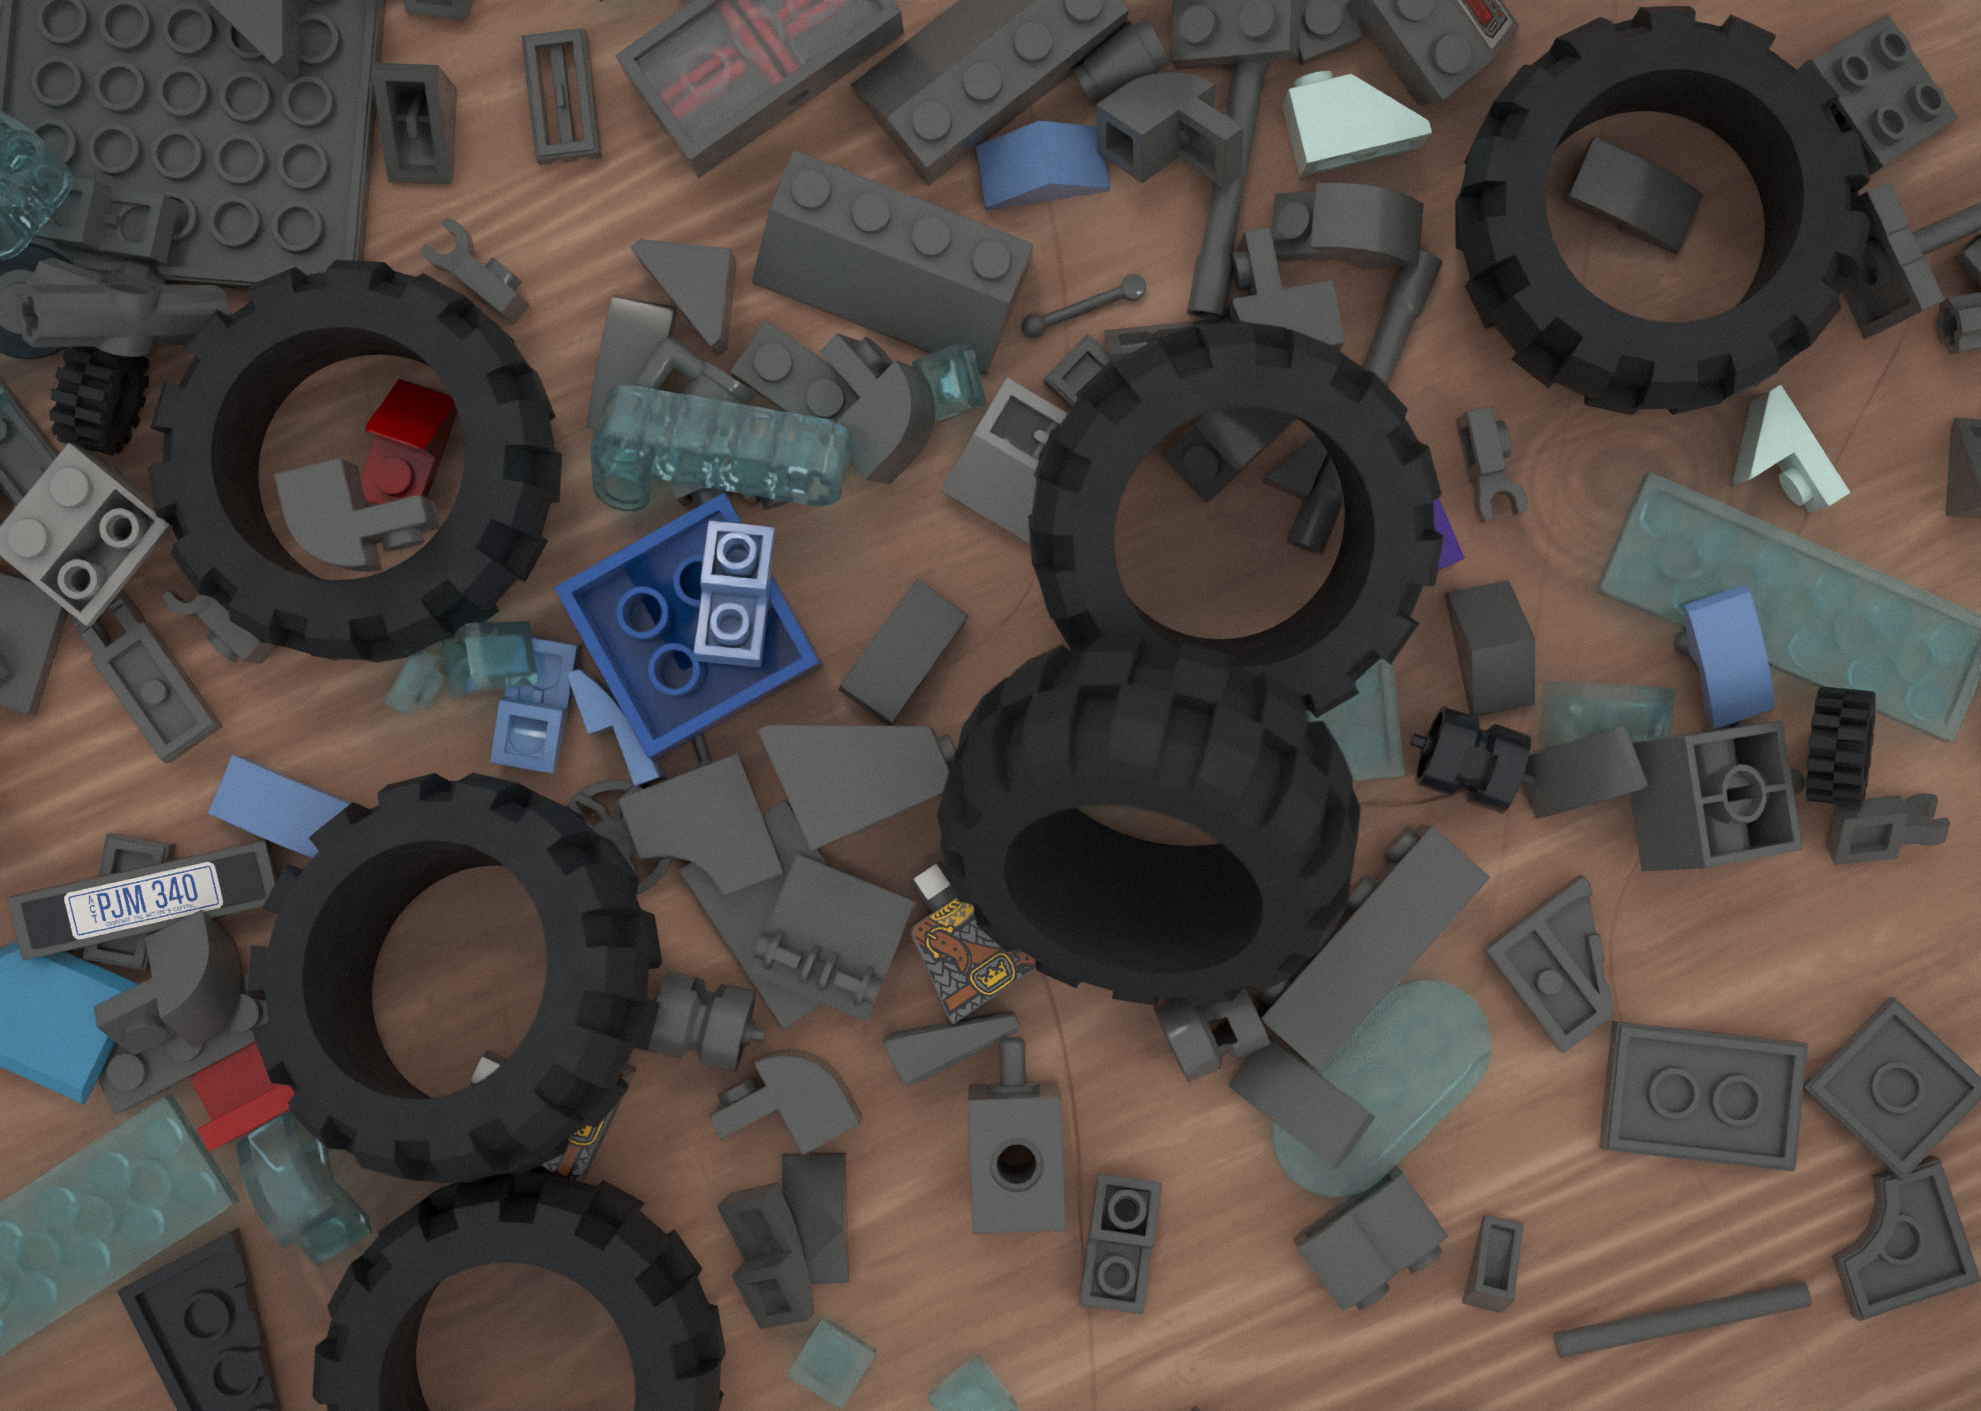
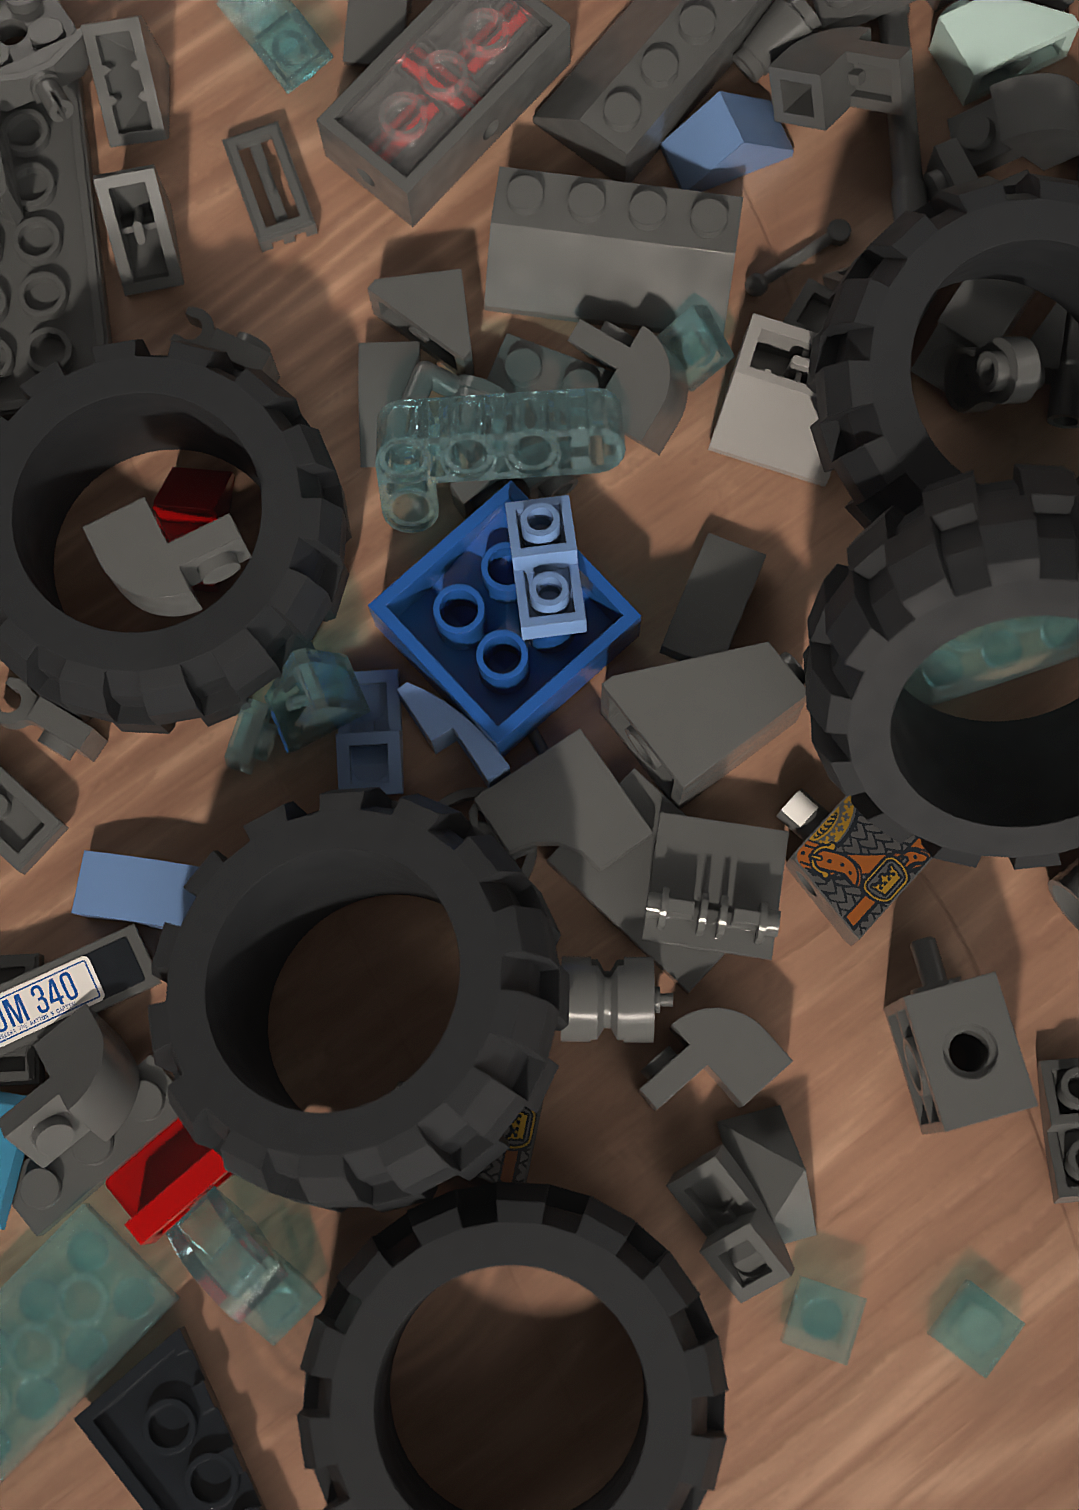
camera: 10 degrees left, 10 degrees down
dark grey slope [882,1011,1020,1086] -> none
none -> dark grey piece [944,336,1045,413]

